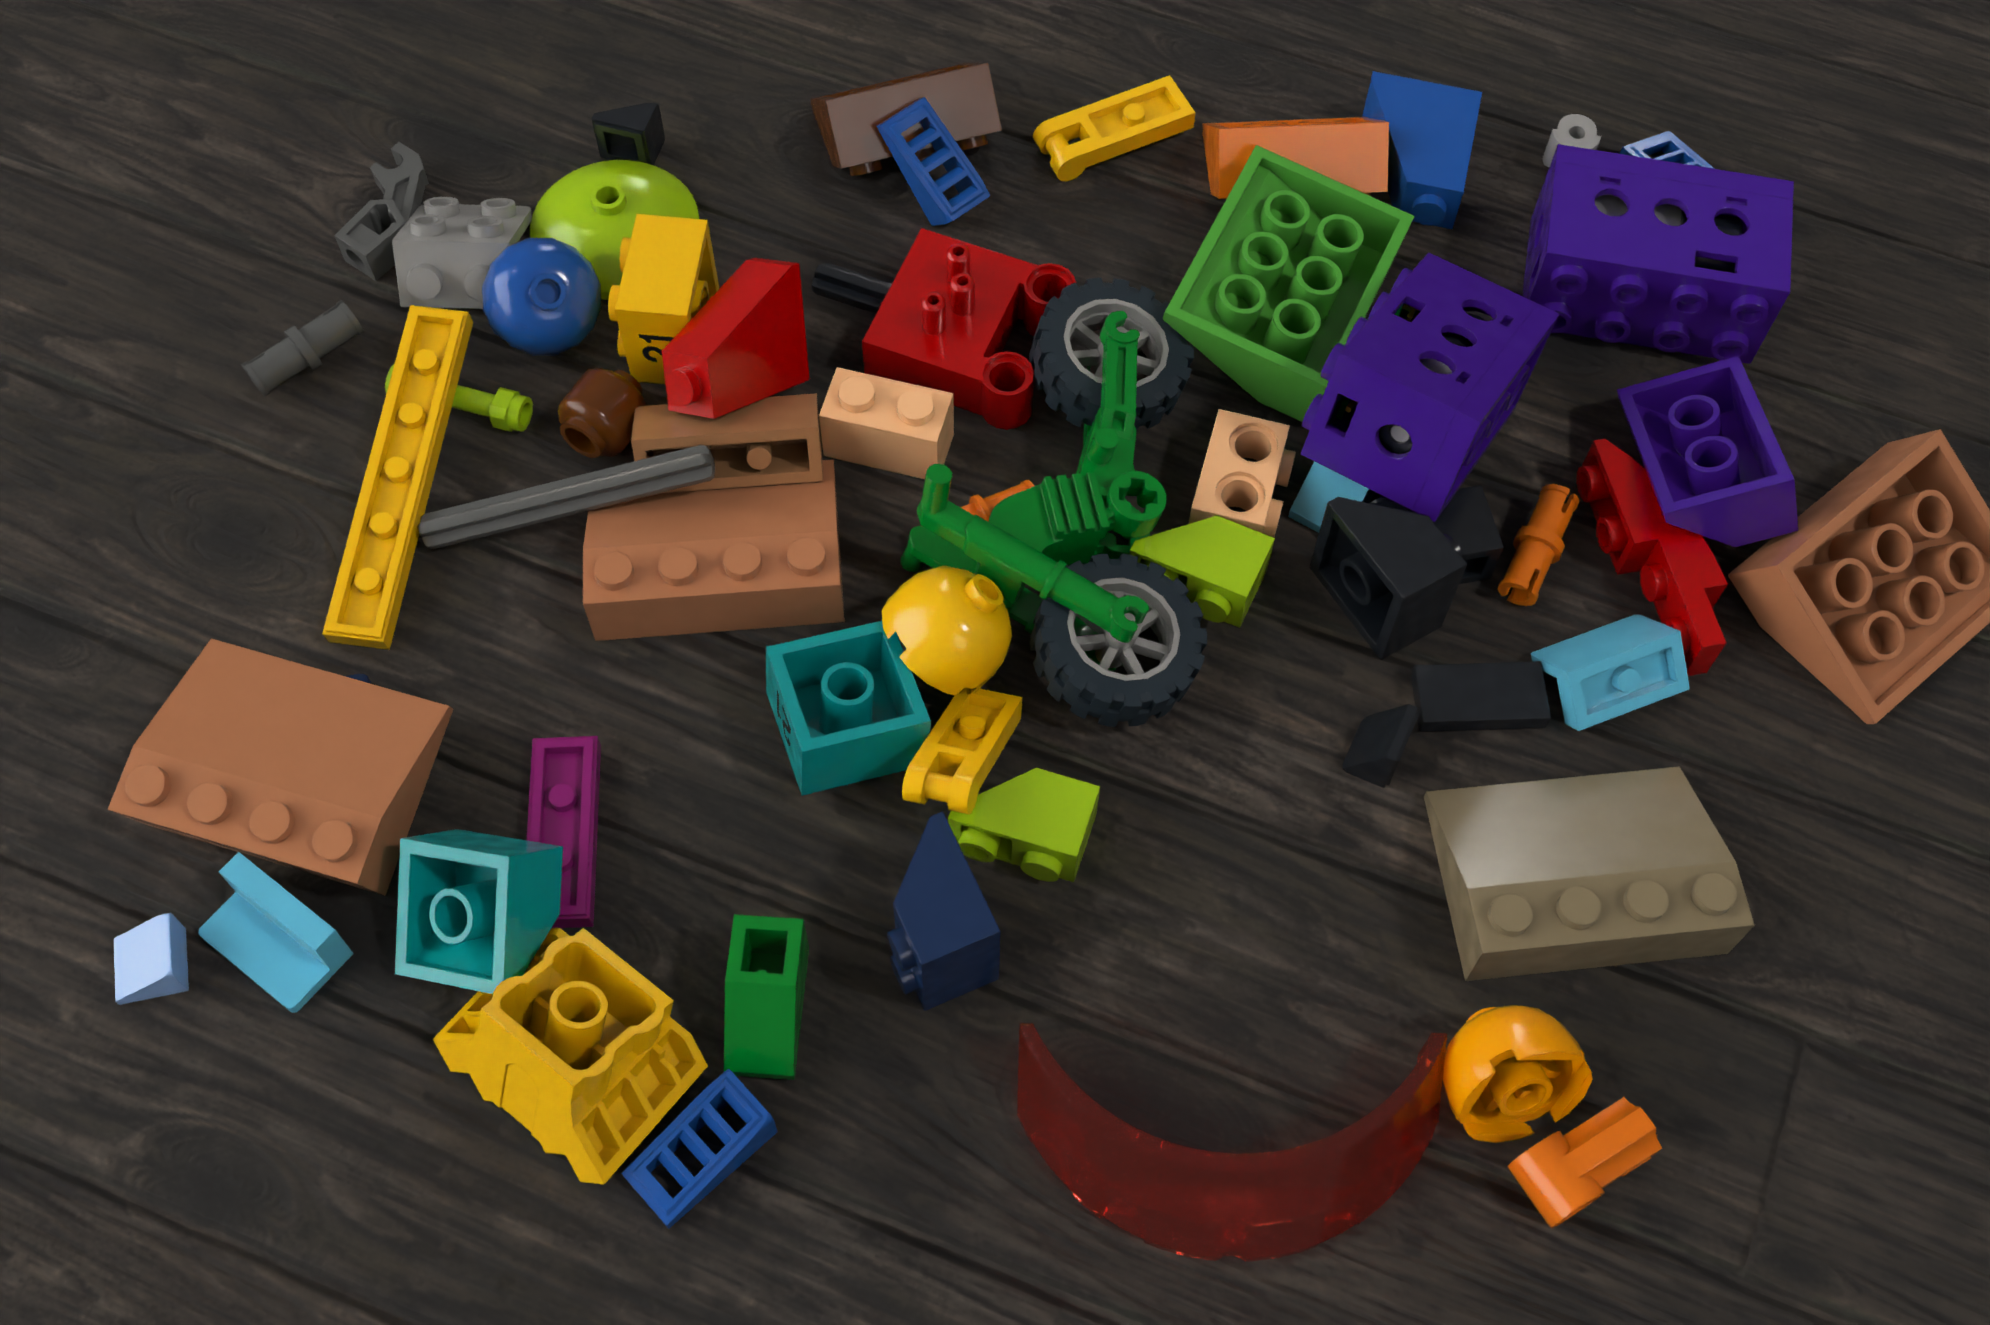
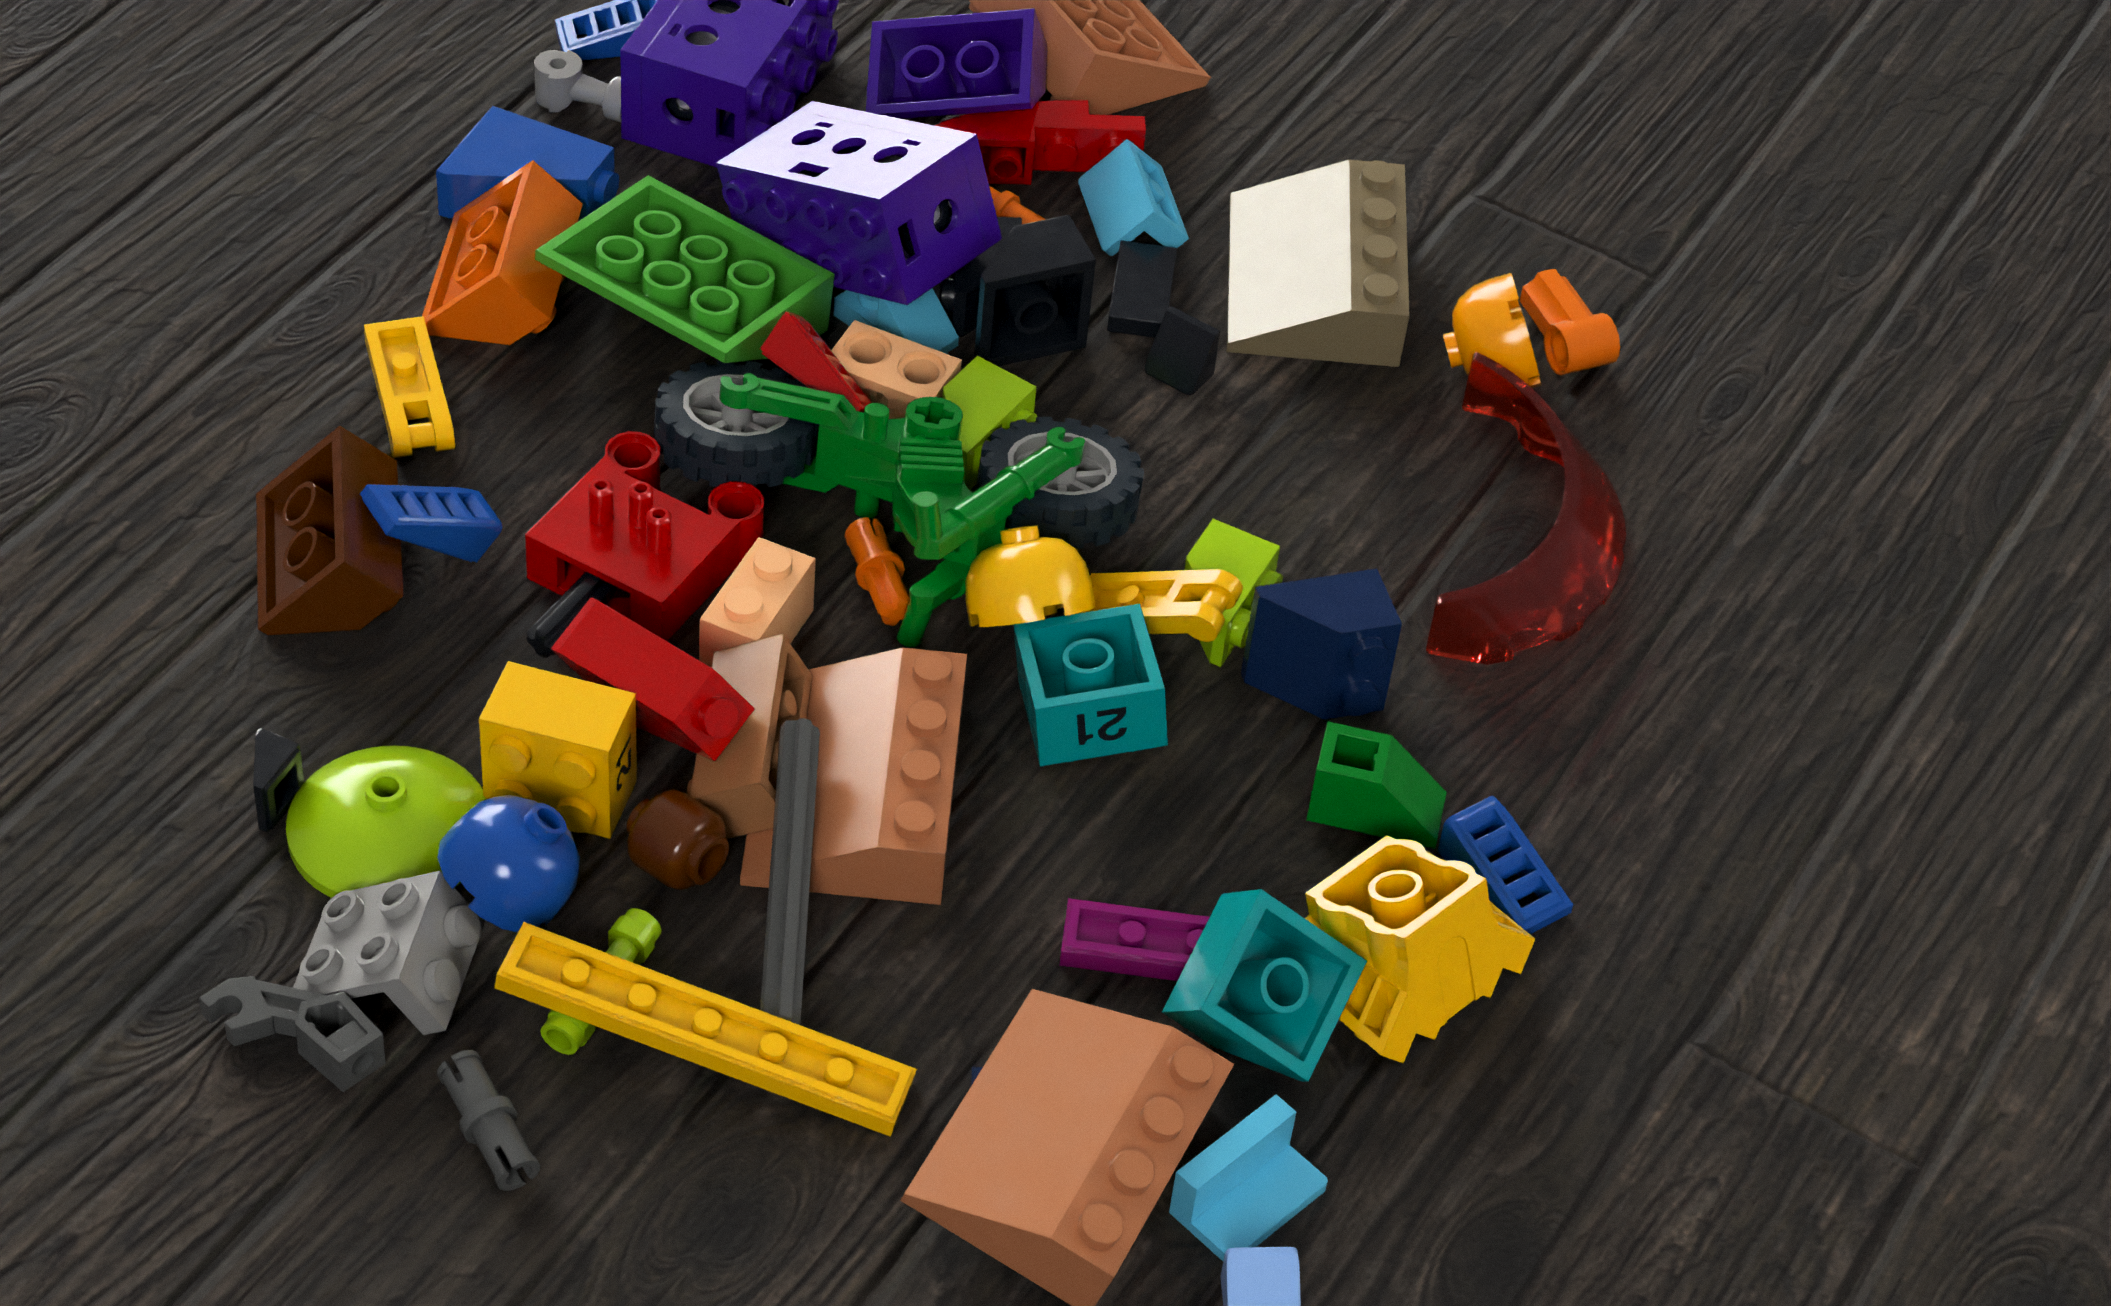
camera: 85 degrees left, 15 degrees down
none -> red slope [760,311,872,412]

